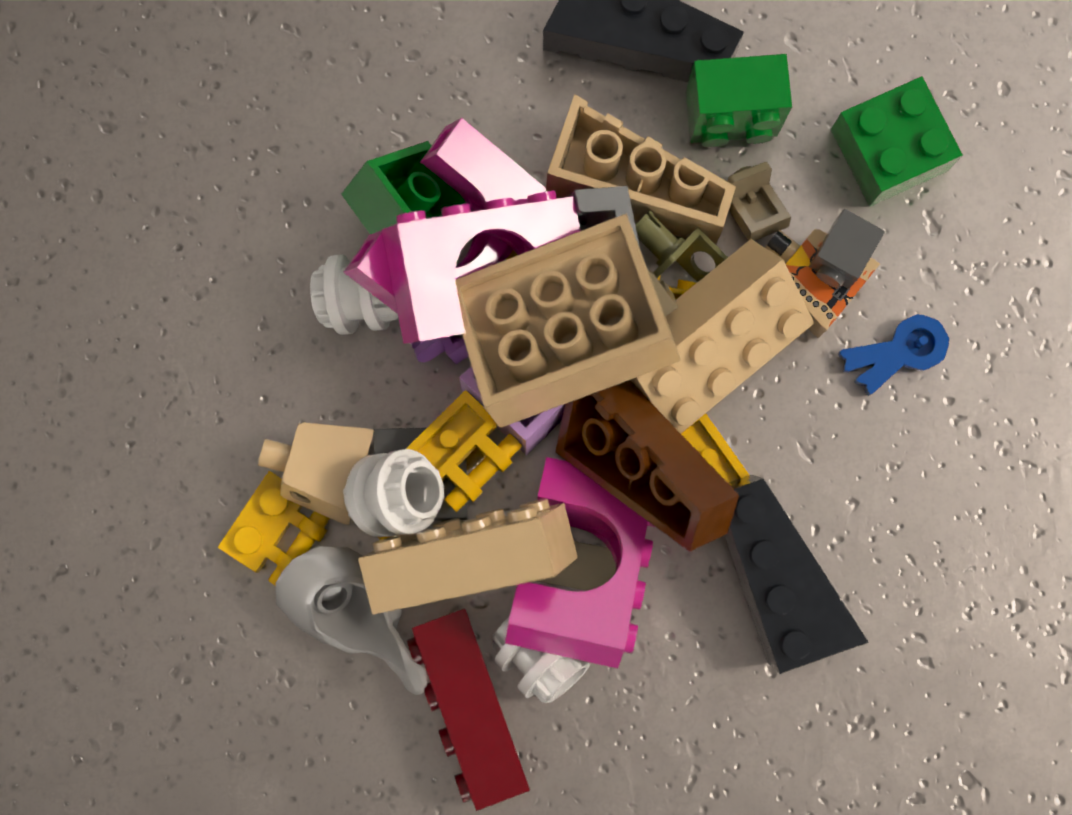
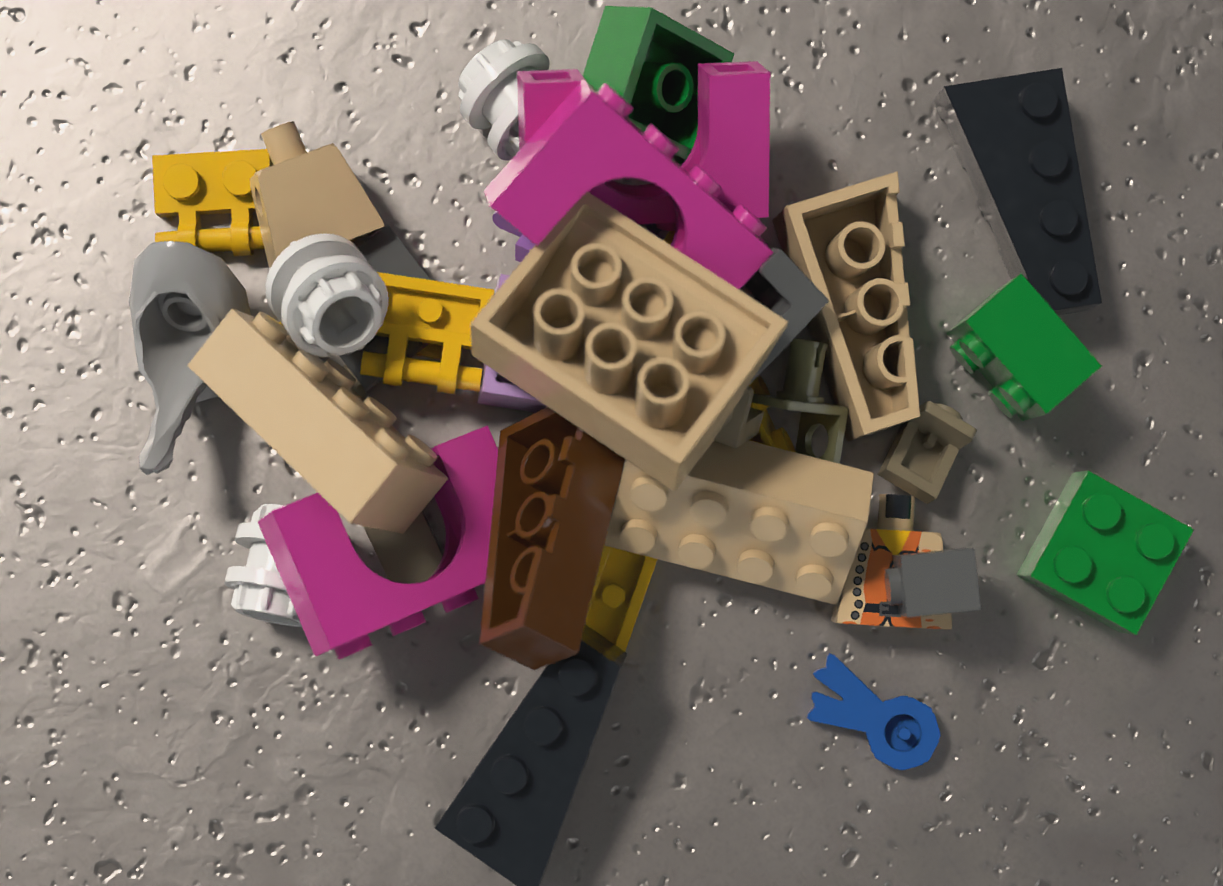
camera: 55 degrees right, 5 degrees up
dark red brick [406,608,530,811] -> none

